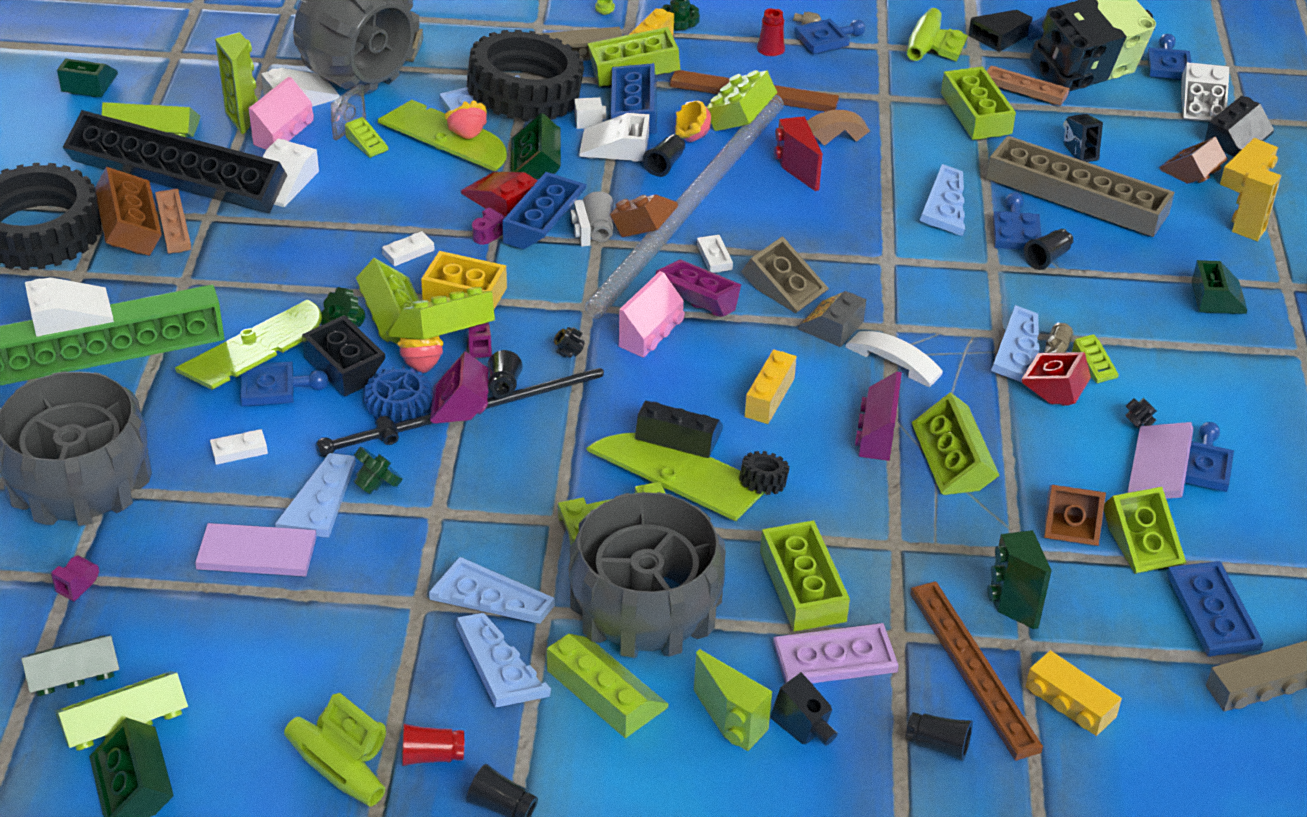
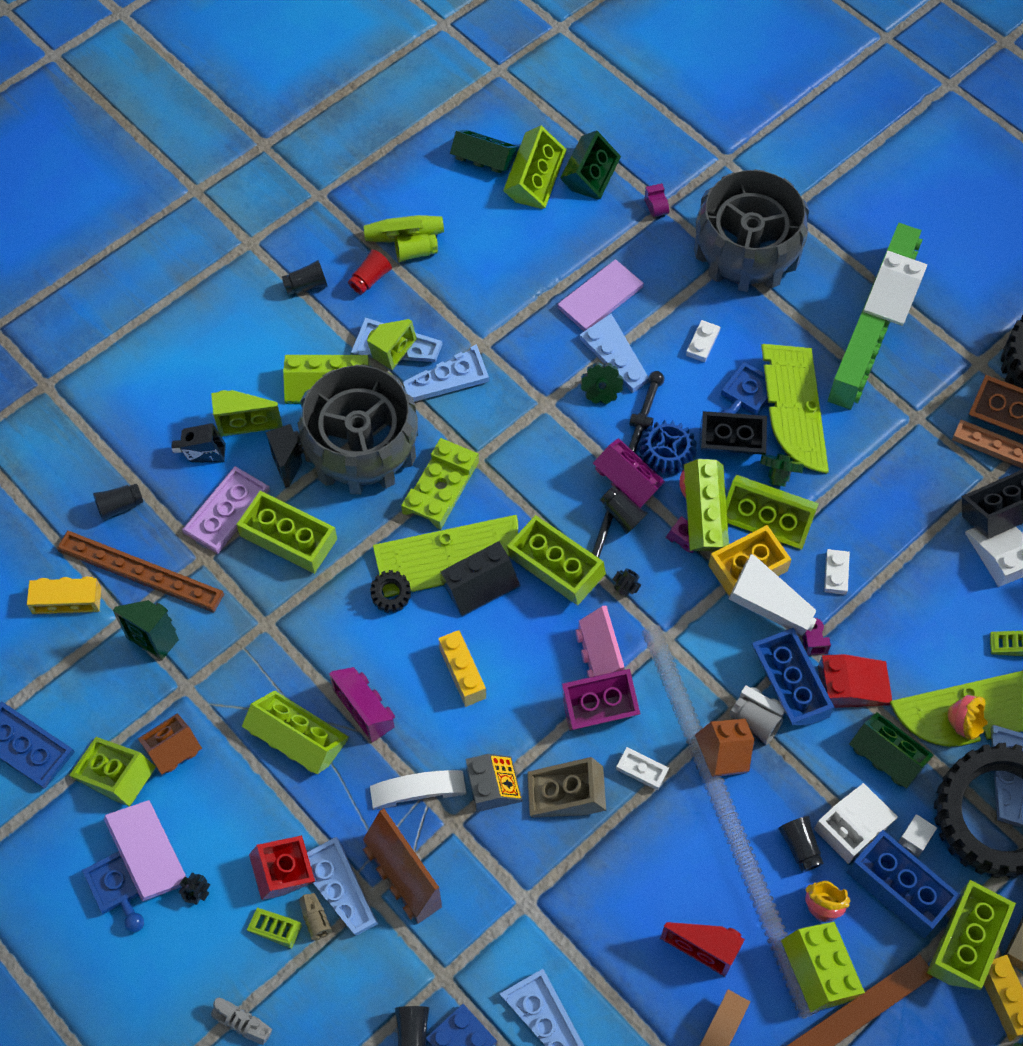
camera: 135 degrees right, 20 degrees up
none -> light grey hinge [211,997,272,1045]
none -> black slope [266,424,304,488]
none -> dark orange slope [362,808,442,924]
none -> lime slope [367,319,417,370]
none -> lime brick [507,515,606,606]
none -> white slope [729,554,816,636]

